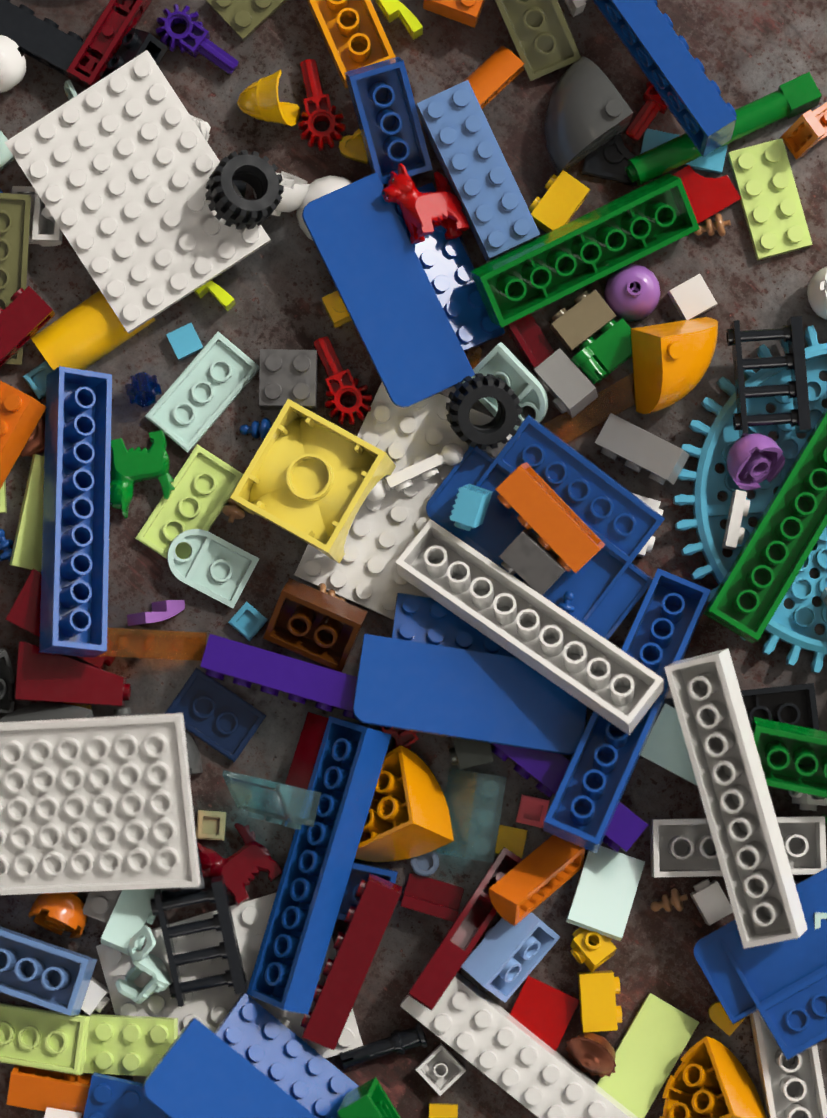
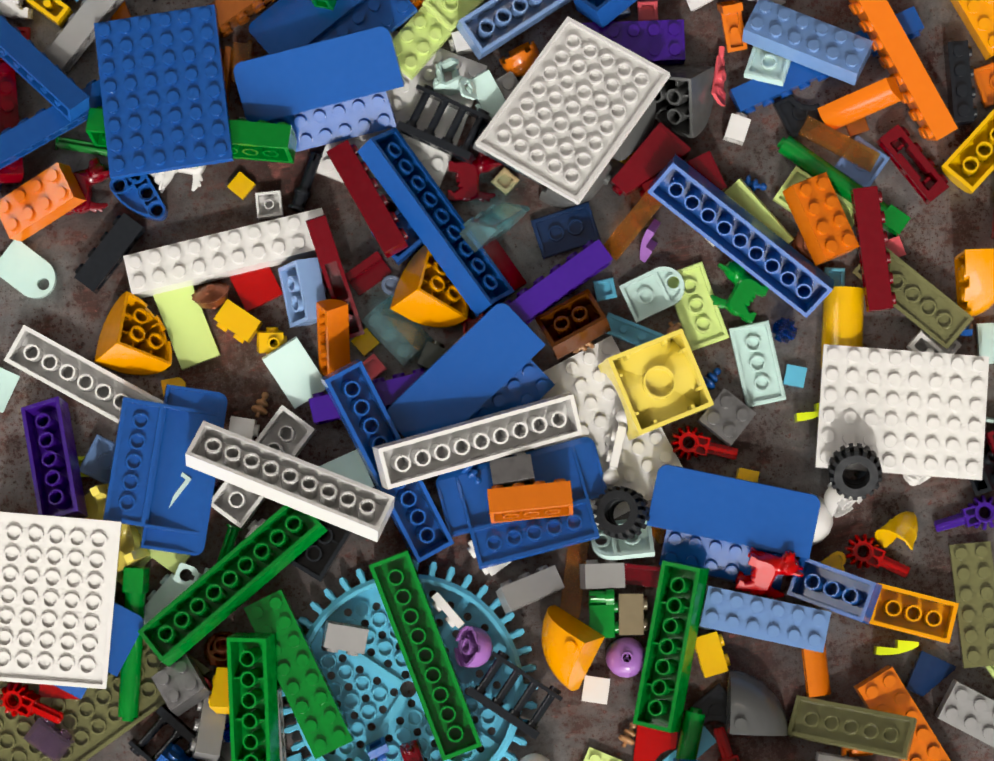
camera: 135 degrees right, 0 degrees up
medium azure brick [449,484,493,531] -> none
none -> medium azure tile [605,312,664,346]

